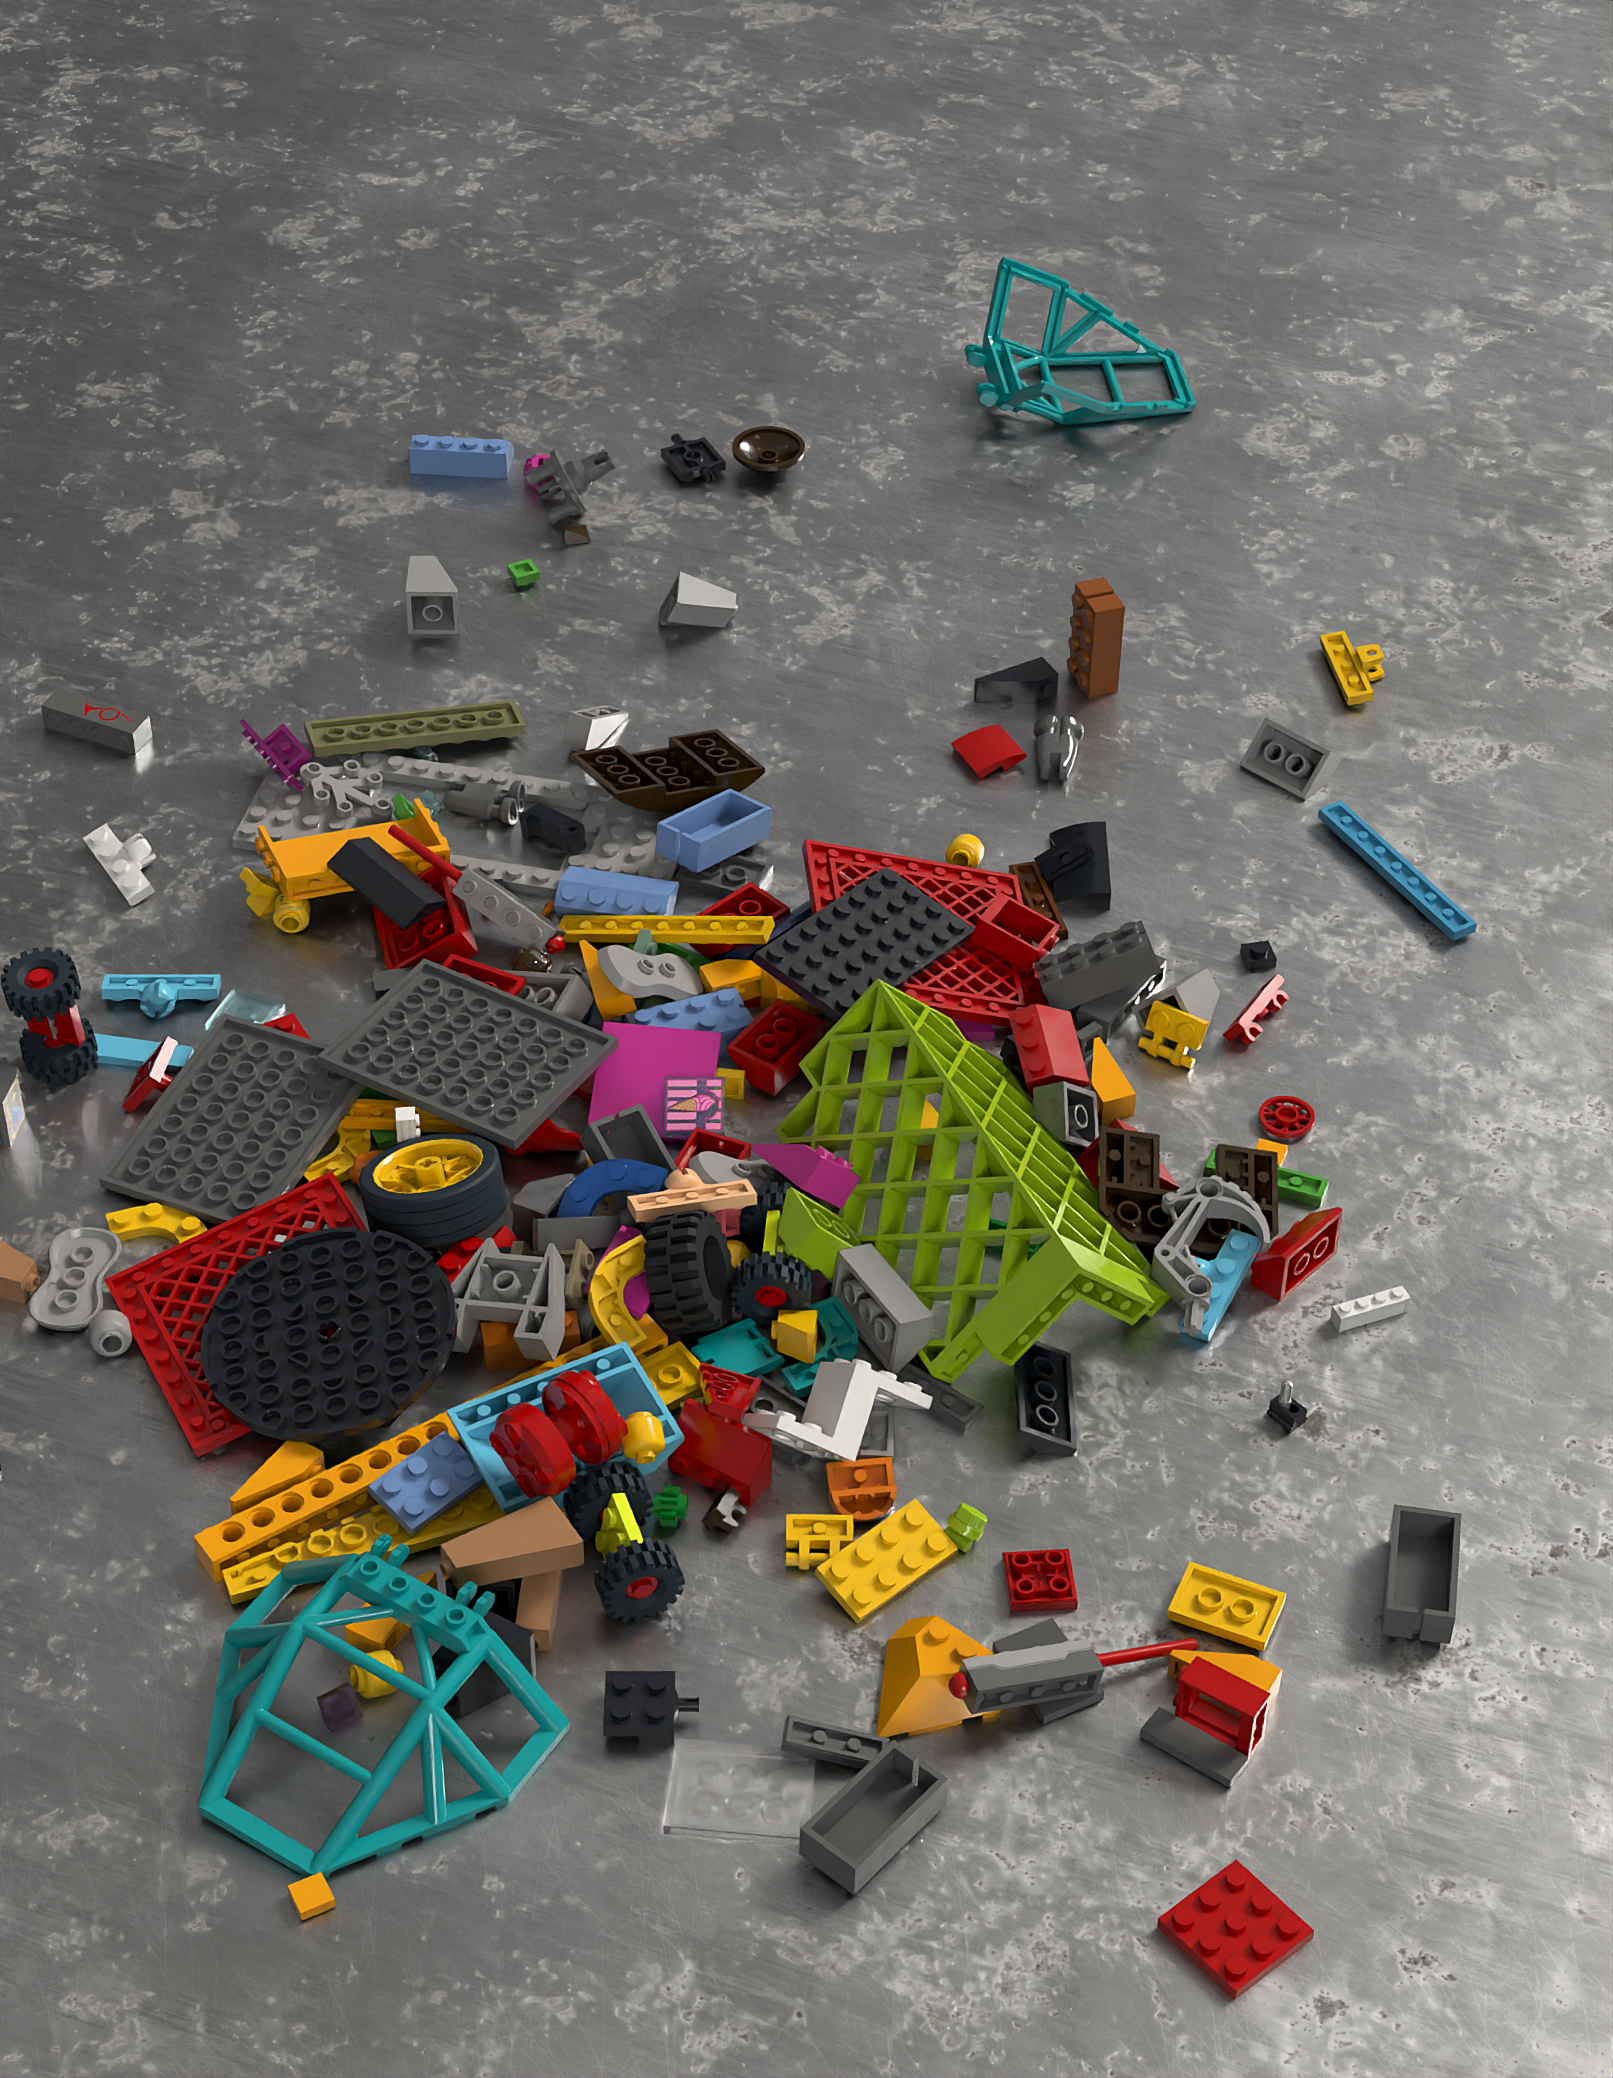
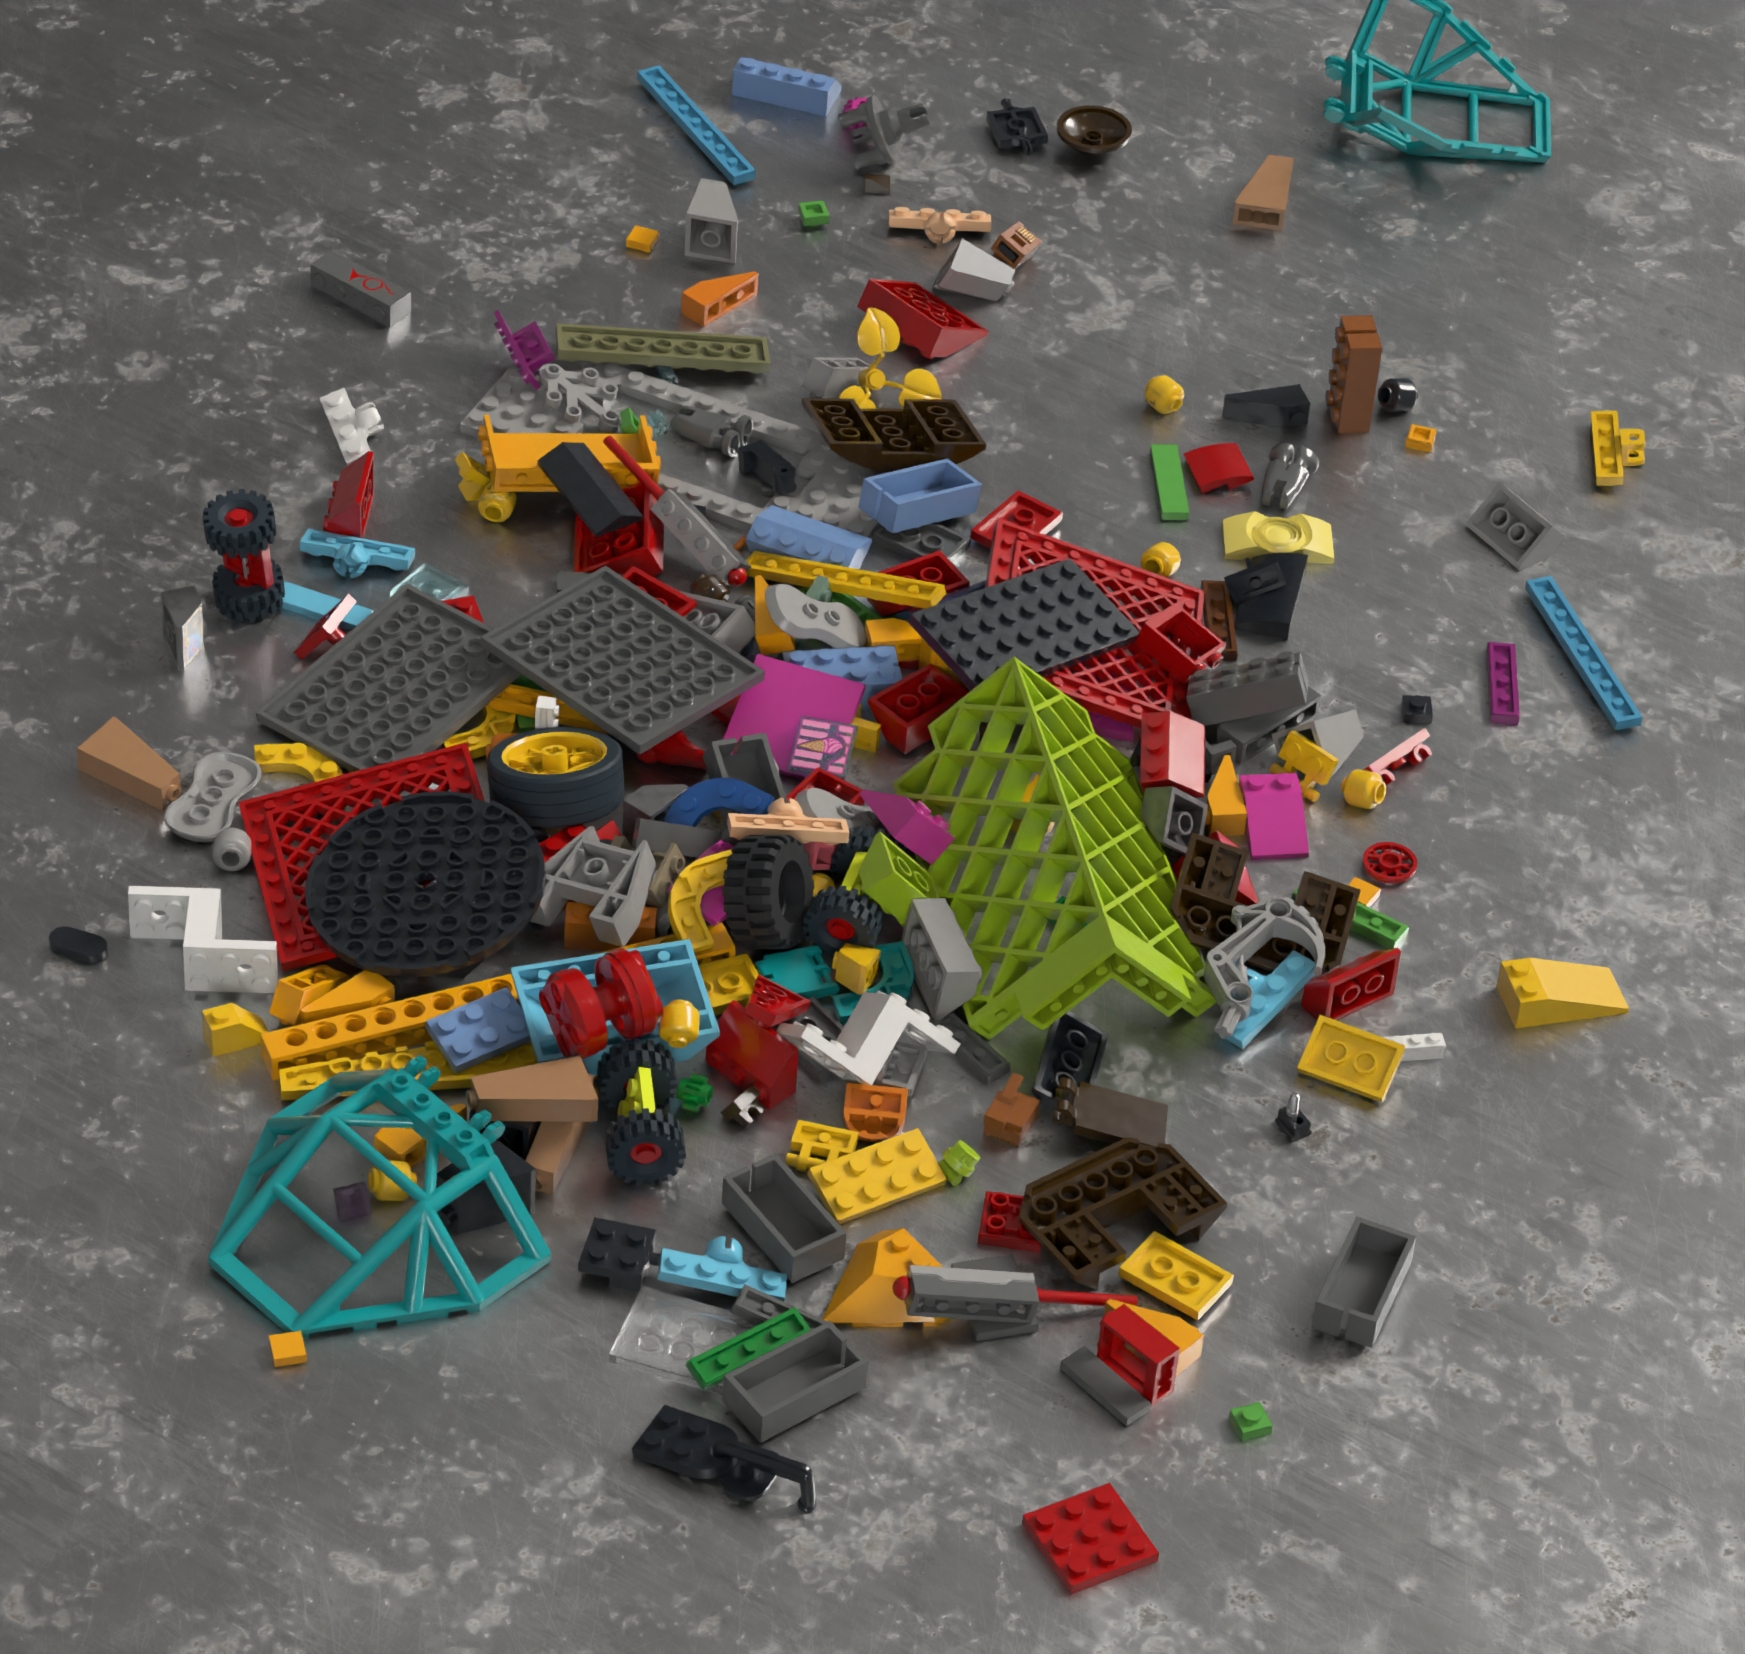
camera: 10 degrees right, 0 degrees up
none -> white bracket [128,886,278,993]
none -> yellow slope [202,1003,269,1057]
none -> light orange slope [269,964,349,1026]
none -> red slope [323,451,374,538]
none -> light orange tile [626,225,659,253]
none -> black plate [632,1404,817,1512]
none -> dark azure plate [637,65,756,185]
none -> medium azure plate [657,1236,787,1302]
none -> orange slope [681,271,759,327]
none -> green tile [686,1307,811,1391]
none -> dark grey piece [722,1153,846,1283]
none -> yellow plant [838,308,942,409]
none -> red slope [857,279,989,359]
none -> light nougat plate [888,207,991,244]
none -> red plate [970,490,1063,549]
none -> dark orange piece [983,1073,1040,1147]
none -> dark orange piece [990,221,1042,269]
none -> dark brown slope [1019,1137,1228,1290]
none -> dark brown tile [1052,1077,1168,1147]
none -> yellow head [1145,375,1184,415]
none -> bright green tile [1150,444,1189,520]
none -> light yellow slope [1222,511,1334,564]
none -> bright green plate [1229,1402,1273,1441]
none -> medium nougat slope [1232,155,1294,231]
none -> dark pink slope [1239,773,1309,860]
none -> yellow plate [1297,1015,1406,1103]
none -> yellow head [1341,769,1386,809]
none -> black head [1377,378,1418,412]
none -> light orange tile [1405,424,1437,452]
none -> magenta tile [1486,642,1520,725]
none -> yellow slope [1496,957,1629,1028]

